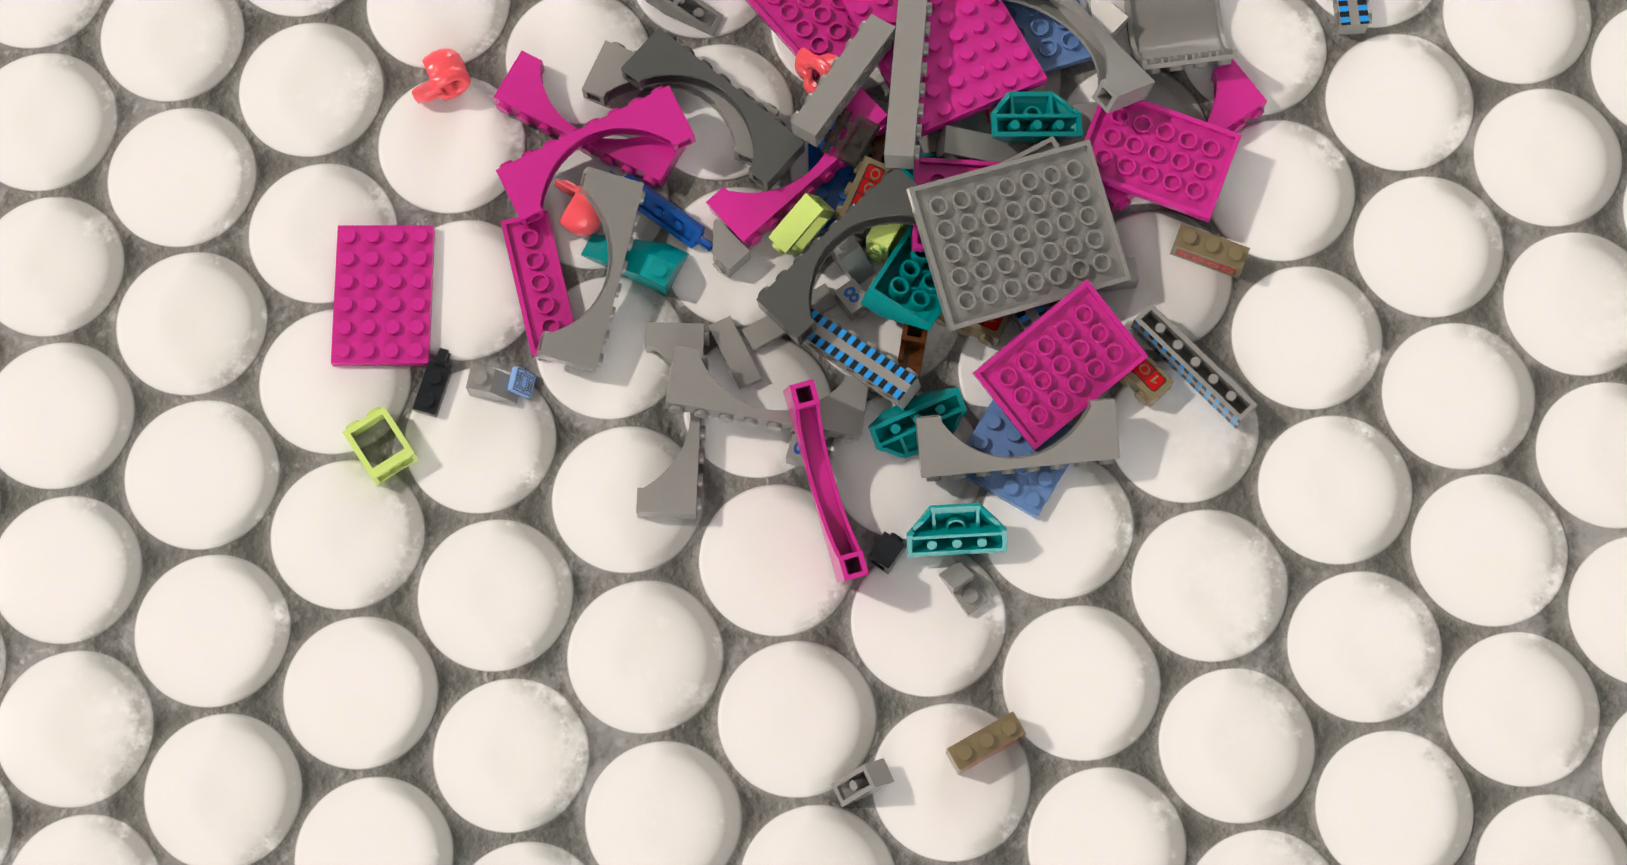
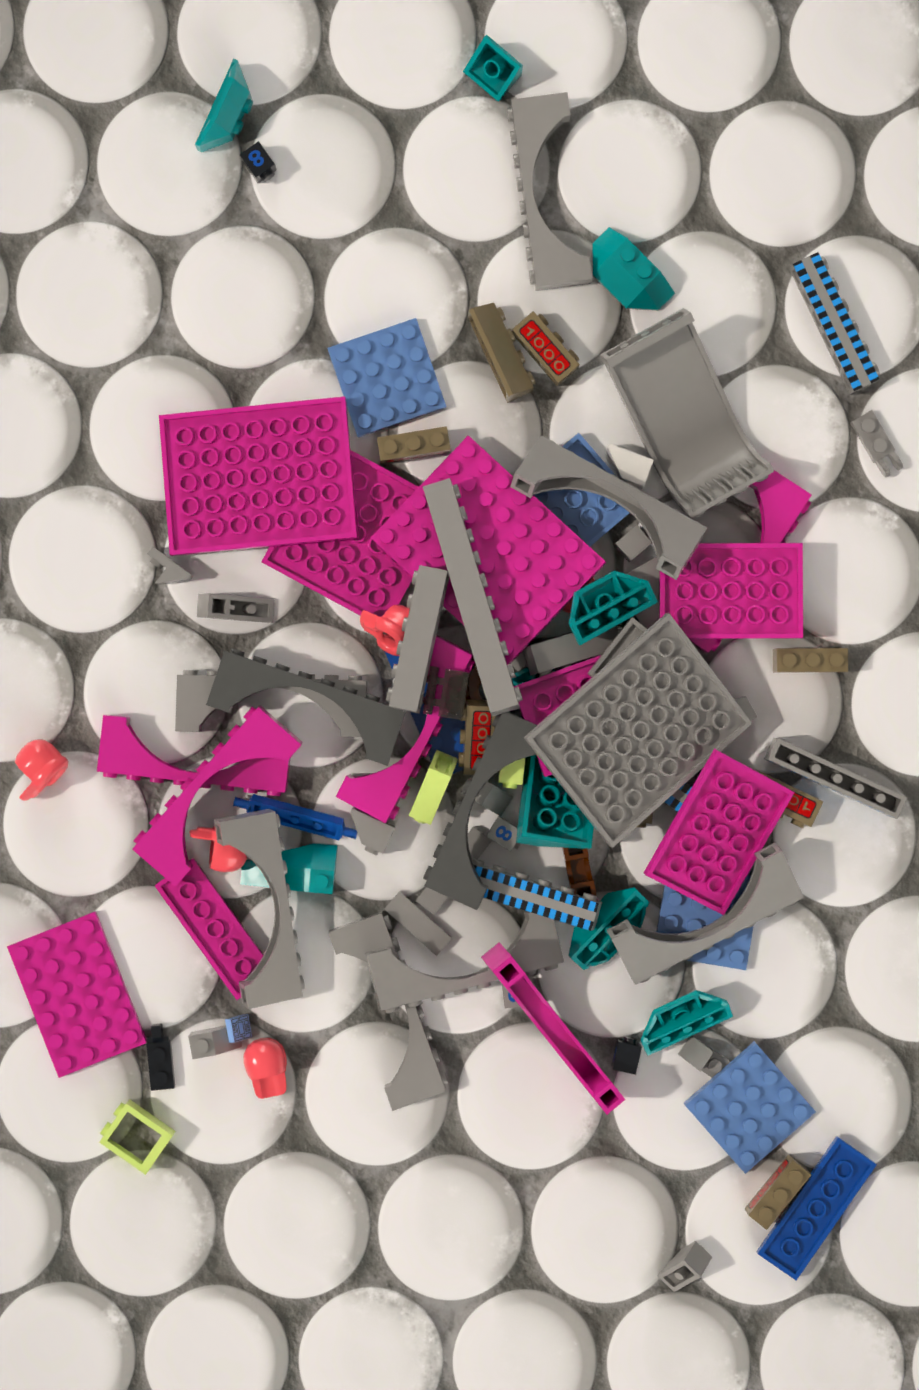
camera: 25 degrees left, 15 degrees up
none -> coral piece [243,1038,287,1099]
none -> light grey brick [614,525,652,562]
none -> medium blue plate [684,1041,816,1174]
none -> blue plate [756,1136,877,1281]
none -> light grey hinge [850,410,903,477]

